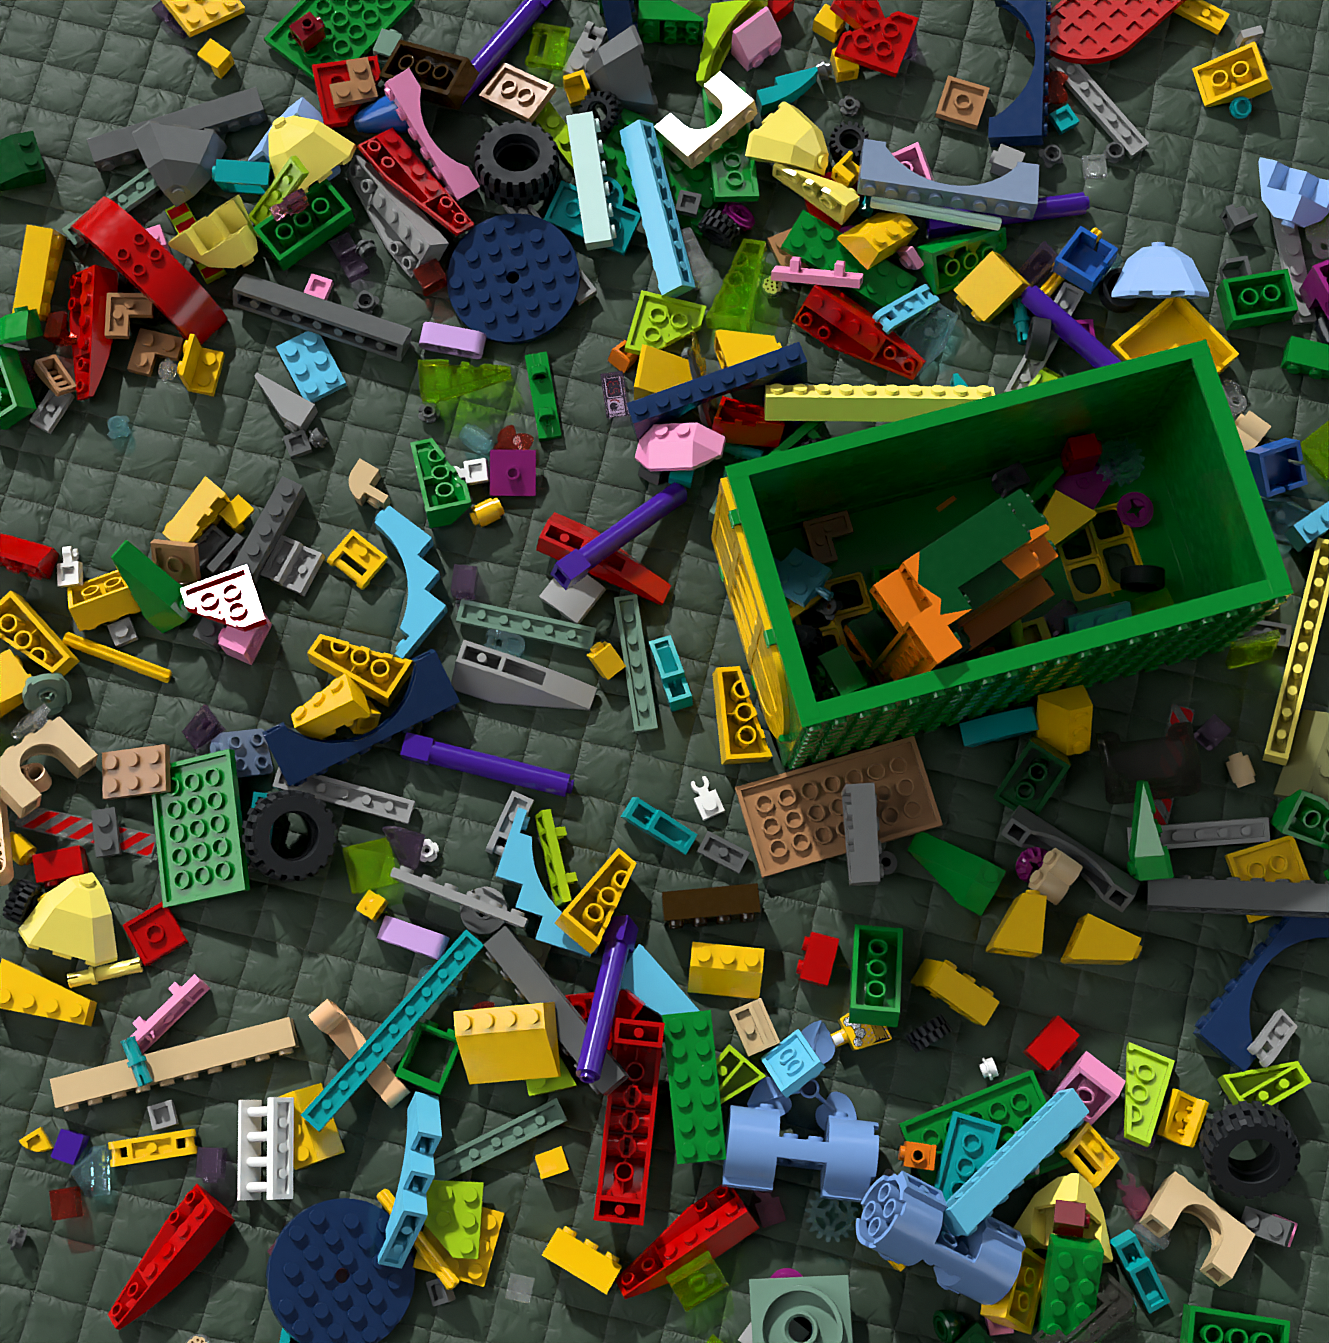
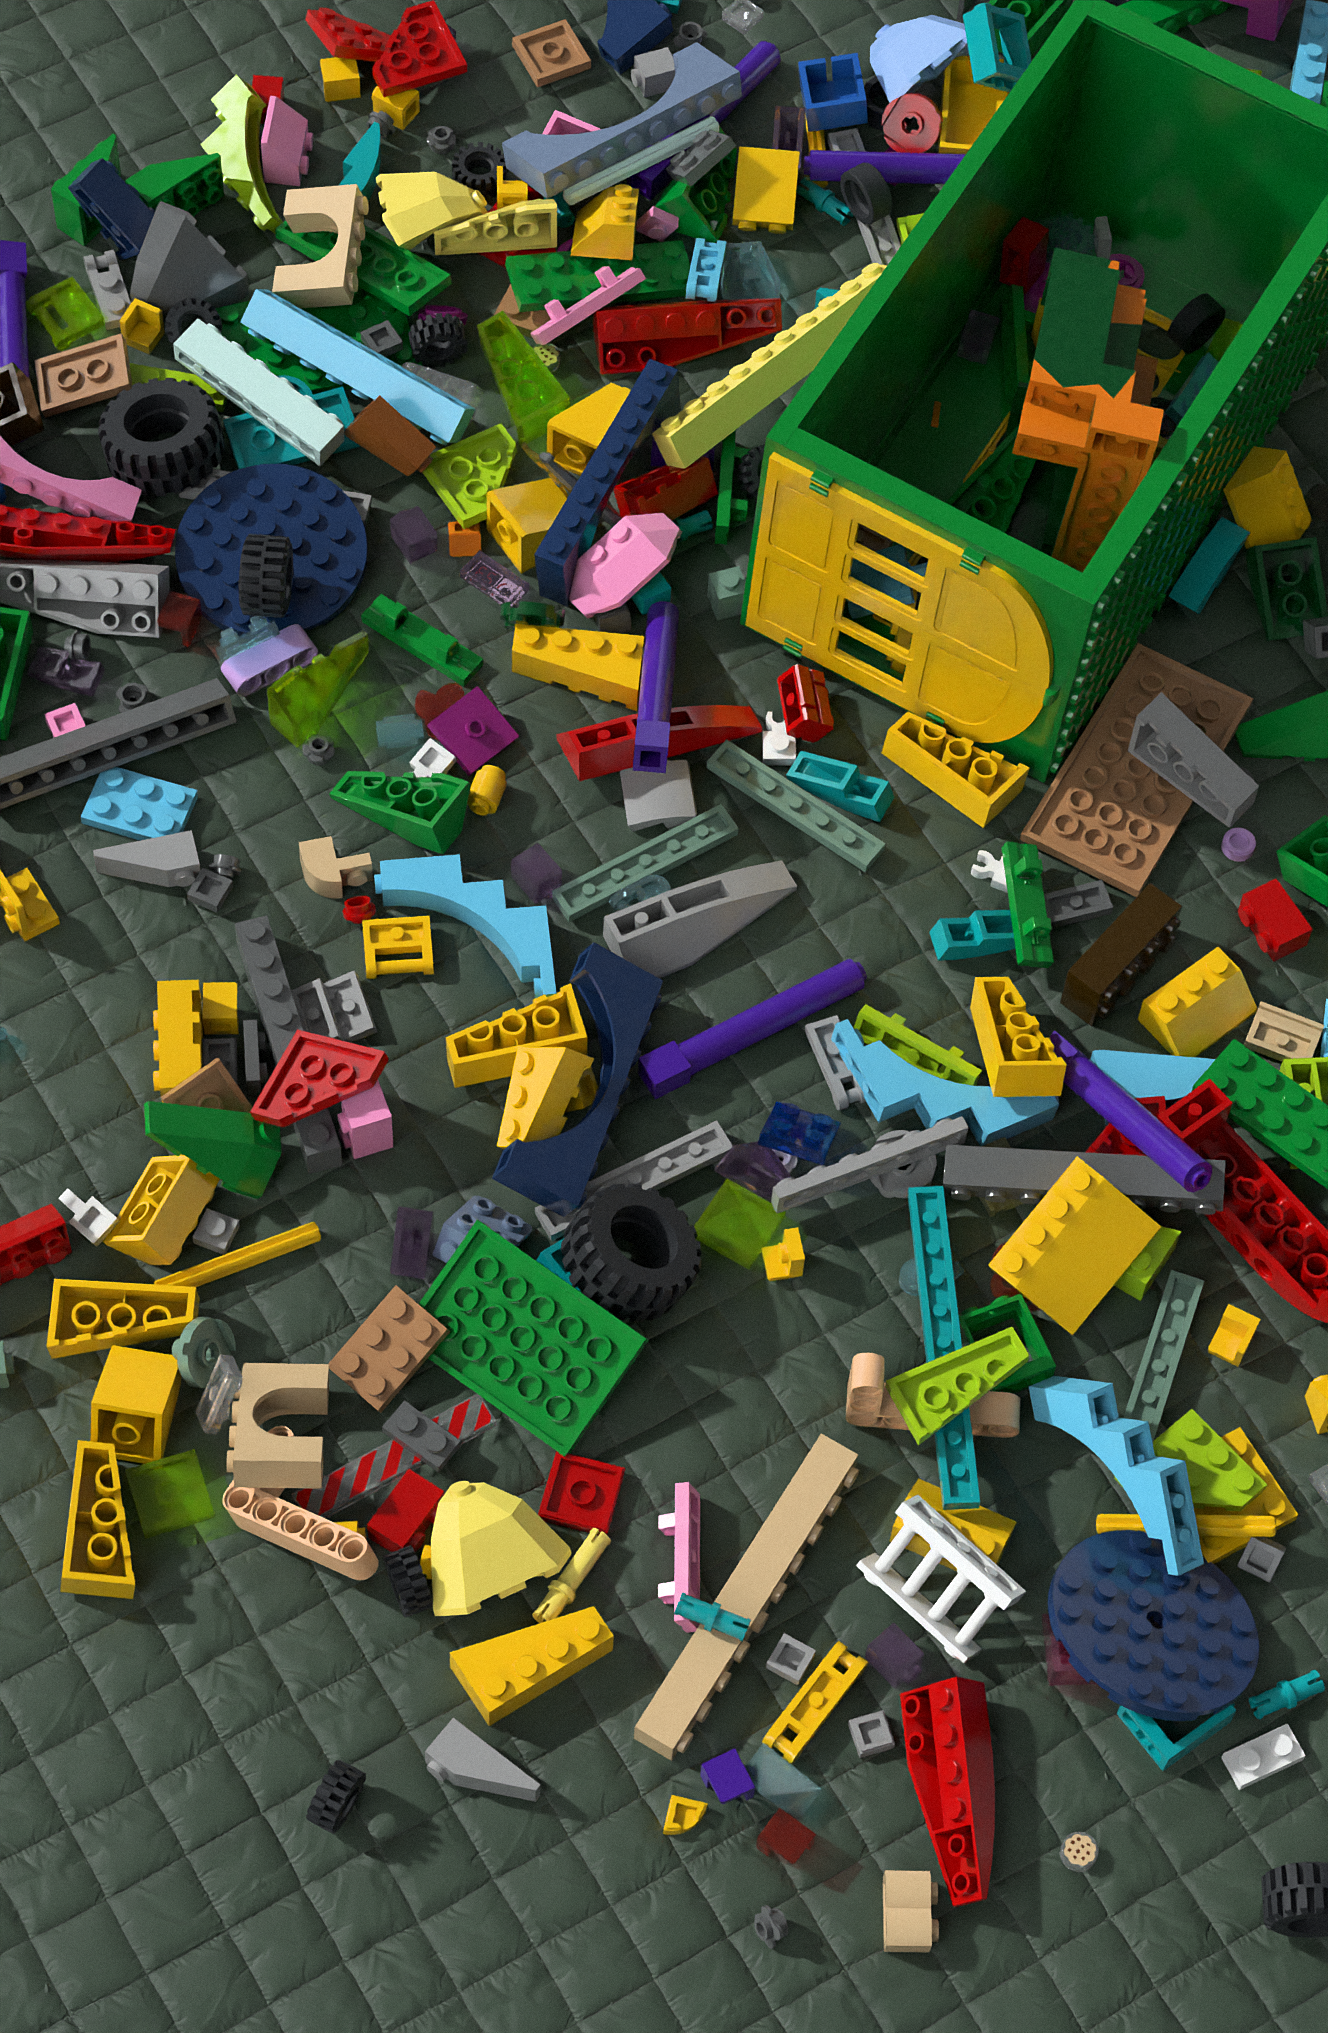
camera: 45 degrees left, 15 degrees down
lavender beam [377,915,450,960] -> none
yellow brick [587,641,626,680] -> none
none -> clear light blue plate [216,616,280,662]
none -> black tyre [239,534,293,618]
none -> red plate [342,895,376,924]
none -> dark orange slope [344,395,436,476]
none -> clear purple brick [390,506,437,564]
none -> dark green plate [500,601,565,630]
none -> yellow wedge [512,624,644,711]
none -> dark grey plate [665,130,736,186]
none -> clear blue plate [758,1101,841,1165]
none -> white plate [762,712,796,766]
none -> red brick [777,664,834,743]
none -> light grey tile [848,1710,895,1758]
none -> plate [882,93,943,153]
none -> tan brick [883,1870,939,1953]
none -> lime wing [885,1327,1029,1445]
none -> teal window [963,3,1032,93]
none -> green hinge [1001,841,1054,968]
none -> light grey tile [1092,216,1112,259]
none -> lavender tile [1221,827,1256,862]

